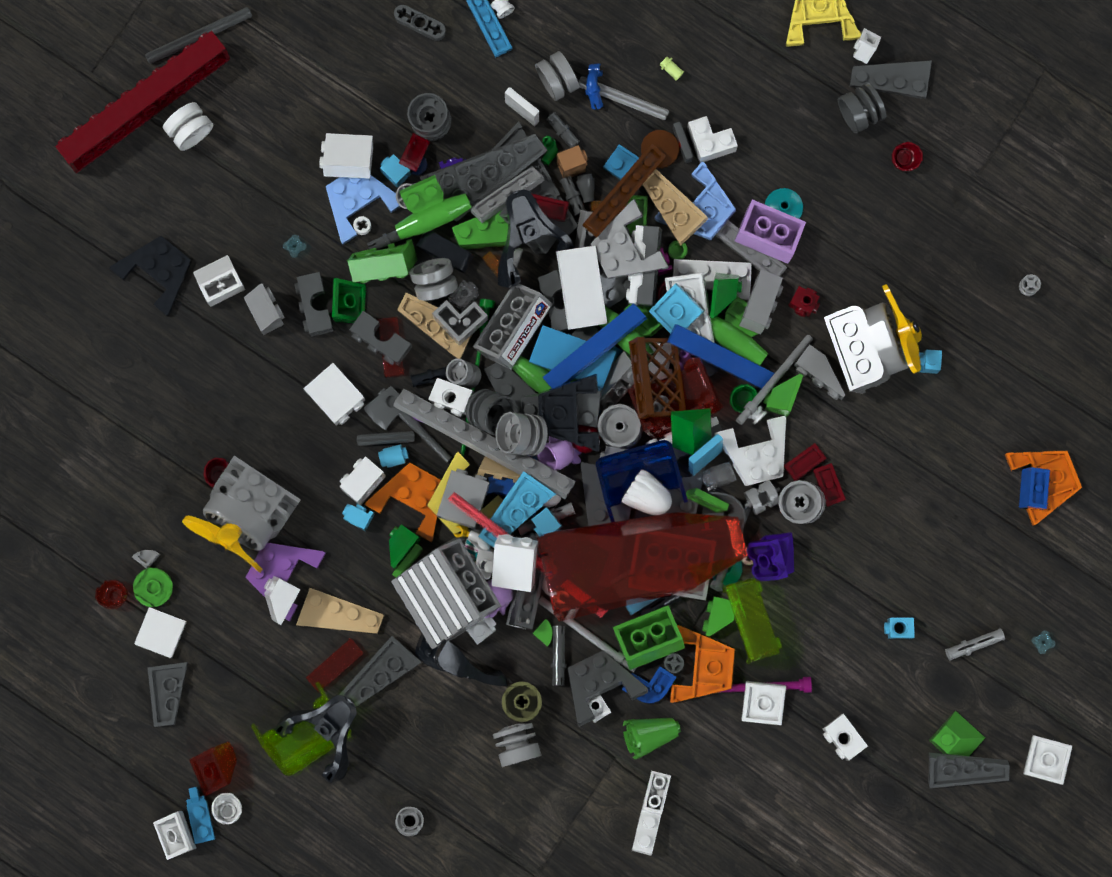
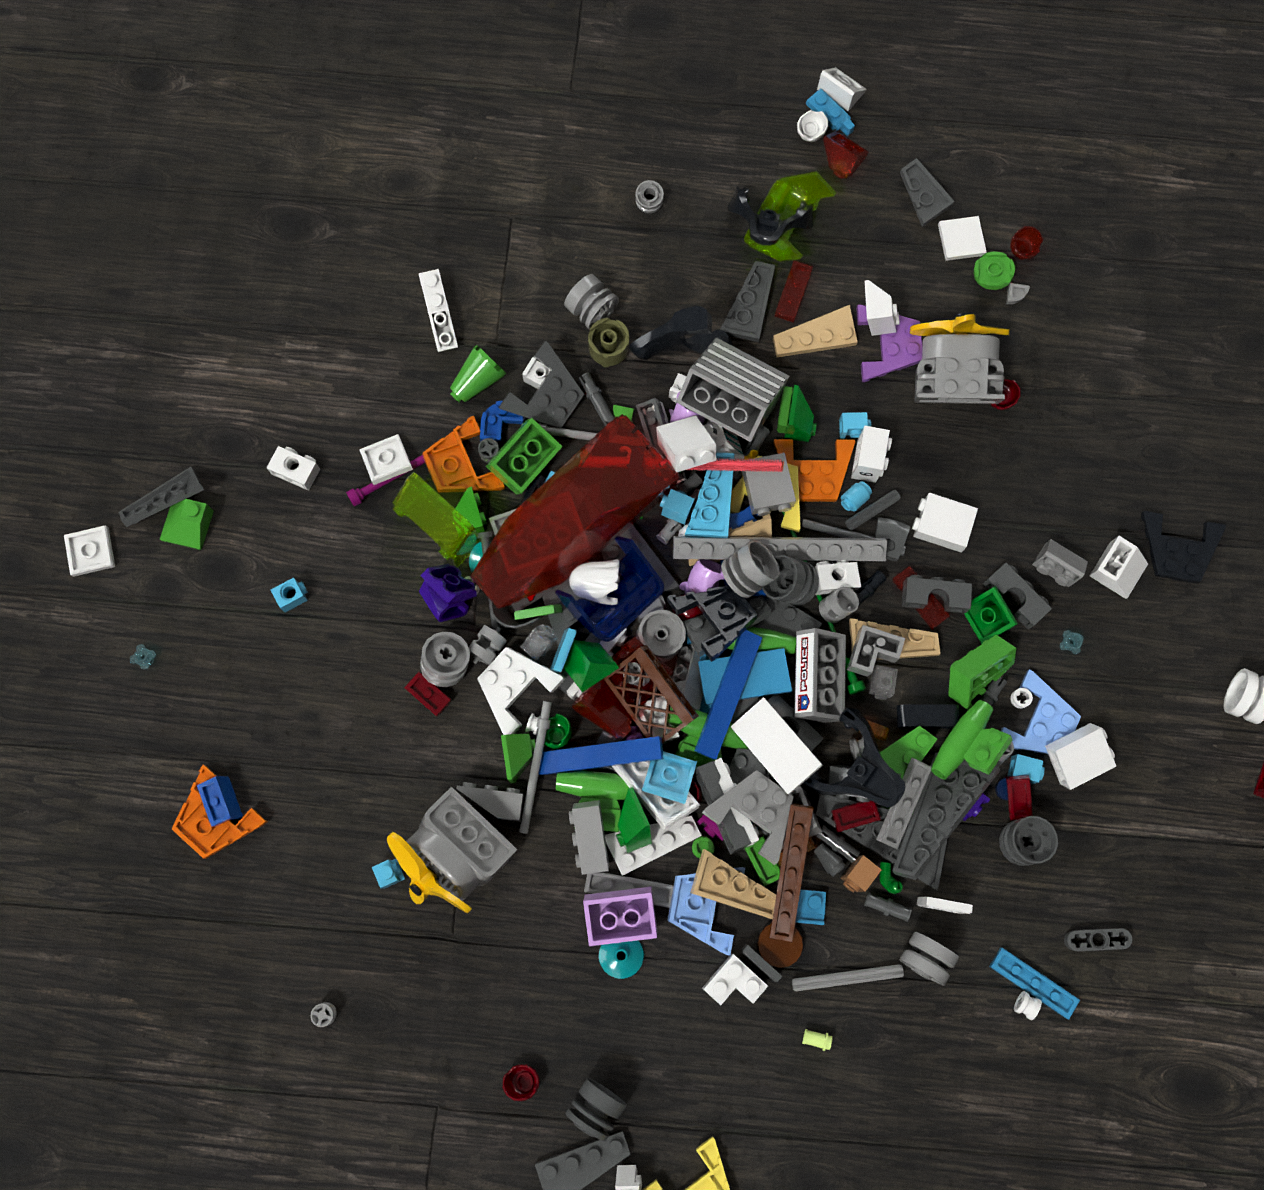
camera: 150 degrees right, 5 degrees down
light grey wheel [409,258,458,301] -> none
blue piece [585,63,603,109] -> none
dark red tile [784,443,827,481] -> none
dark red brick [788,286,821,317] -> none
light grey pin [945,628,1005,661] -> none

